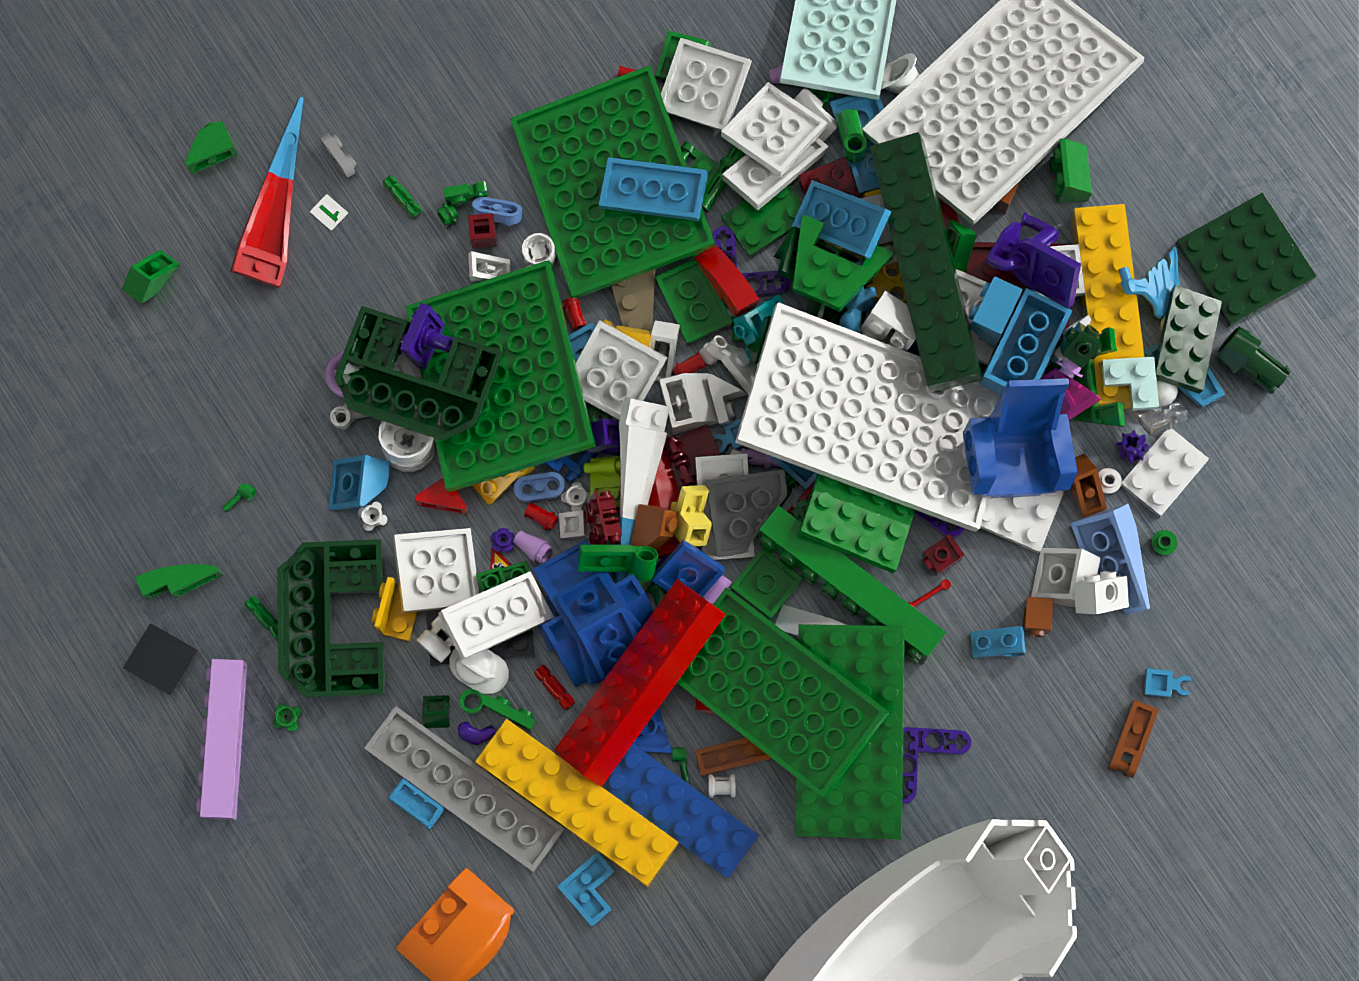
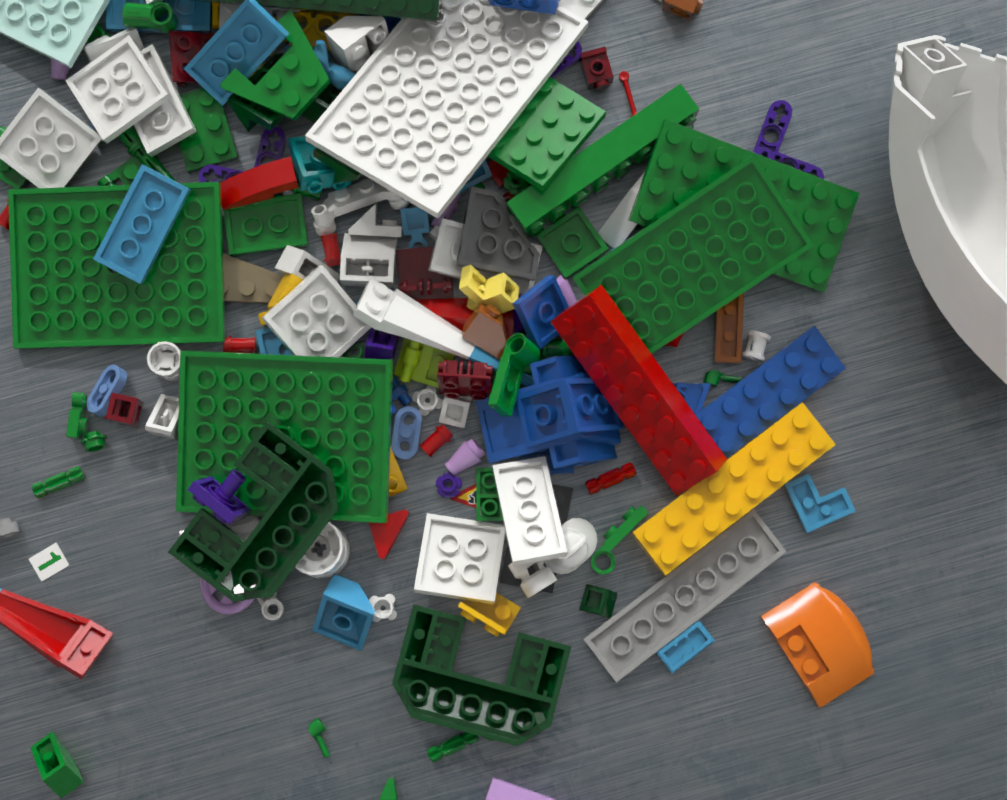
camera: 75 degrees left, 5 degrees up
green plate [272,703,302,732] -> none
dark purple arm [457,722,496,745] -> none
dark azure plate [970,626,1026,659] -> none

